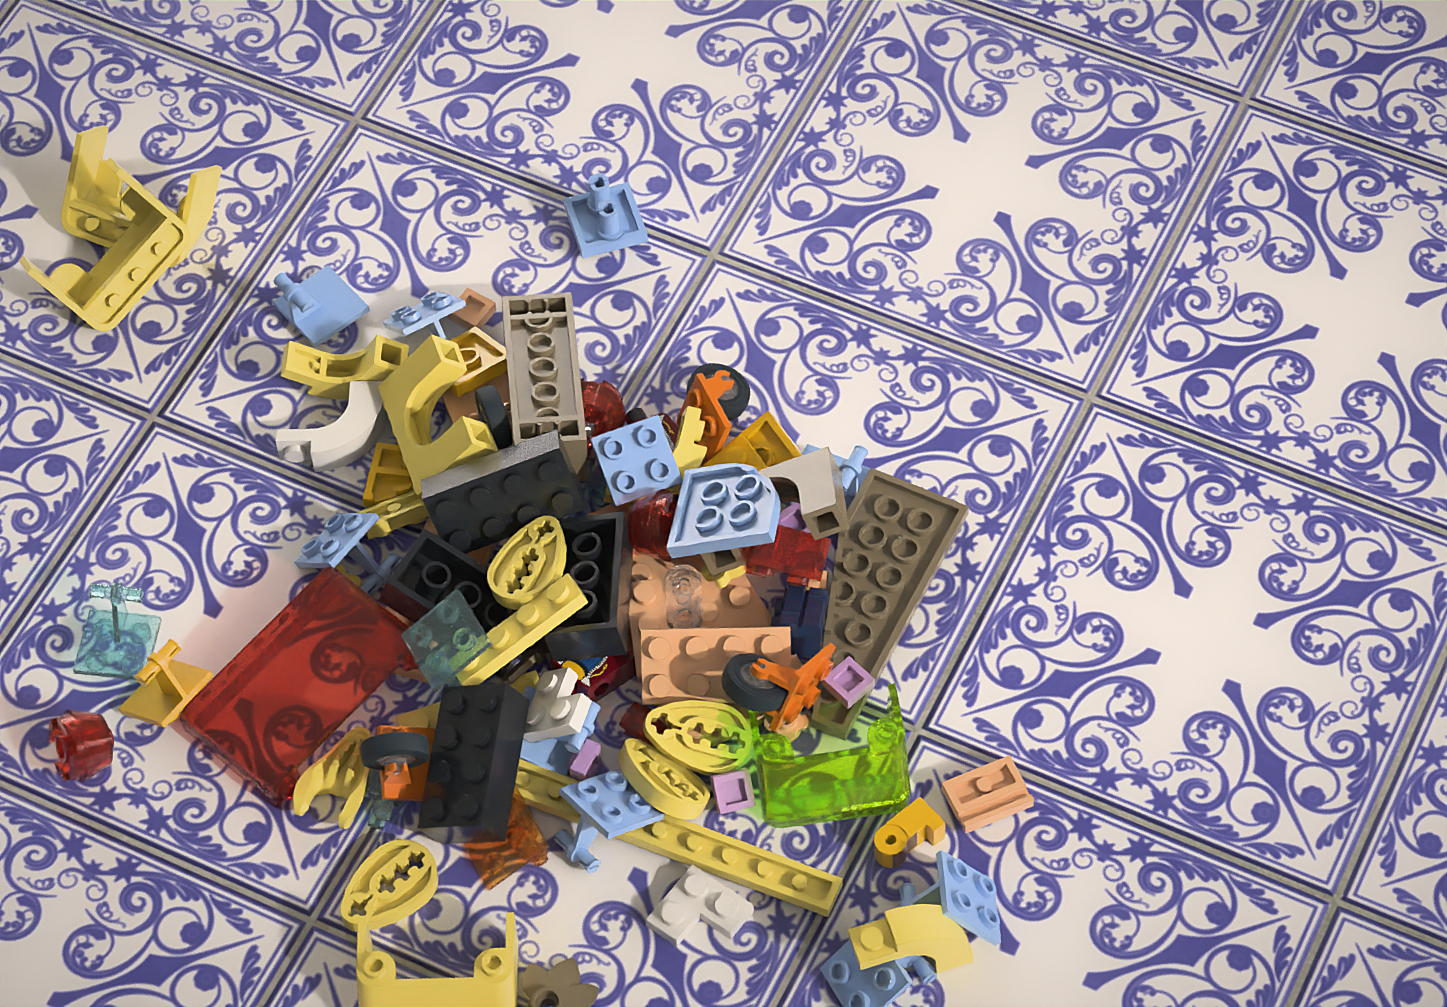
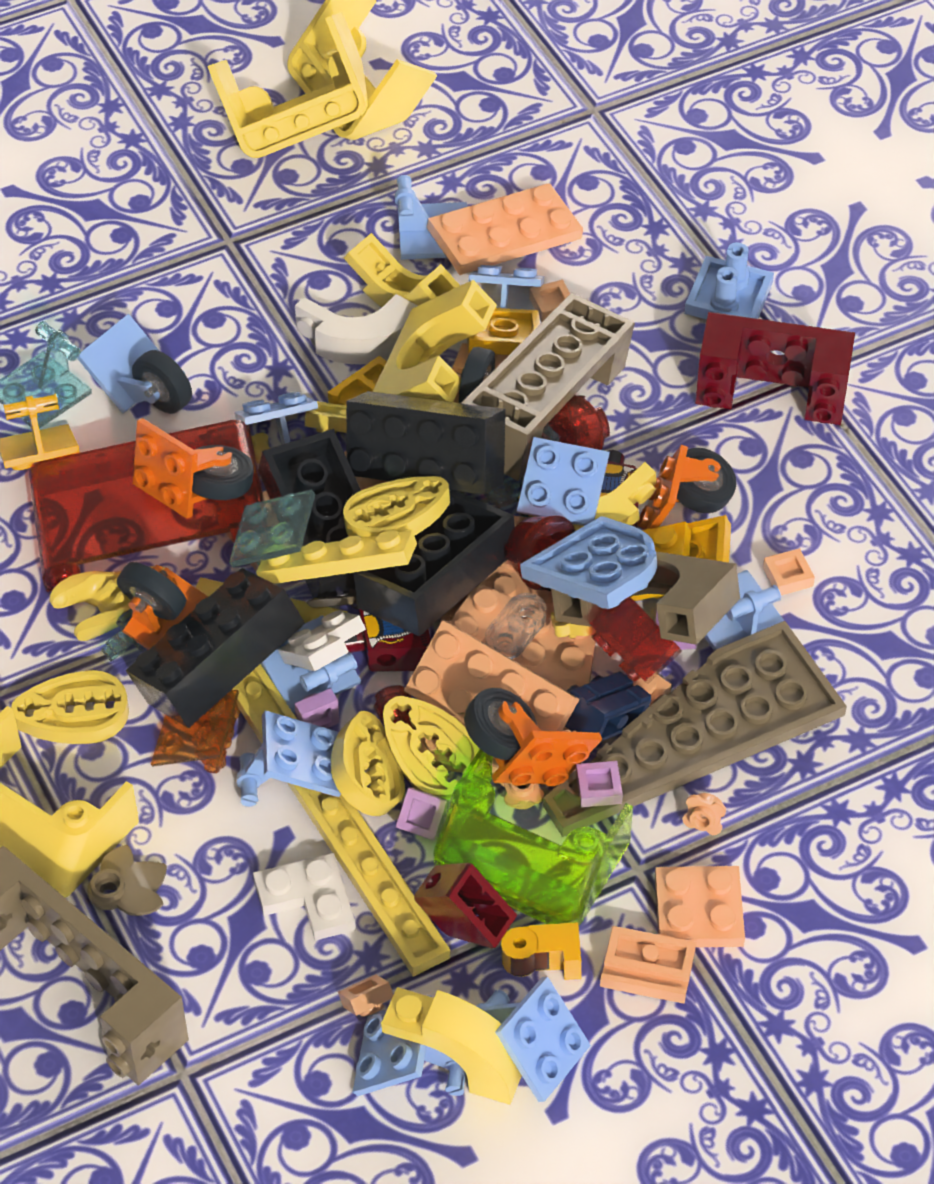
camera: 35 degrees right, 5 degrees down
none -> light blue plate [75,314,192,414]
none -> orange plate [133,418,254,519]
none -> light nougat plate [338,974,394,1016]
none -> dark red torso [414,863,517,948]
none -> light nougat plate [427,183,583,275]
none -> light nougat plate [655,866,745,947]
none -> light nougat plate [682,793,726,835]
none -> dark red plate [695,312,855,425]
none -> light nougat plate [763,548,815,595]

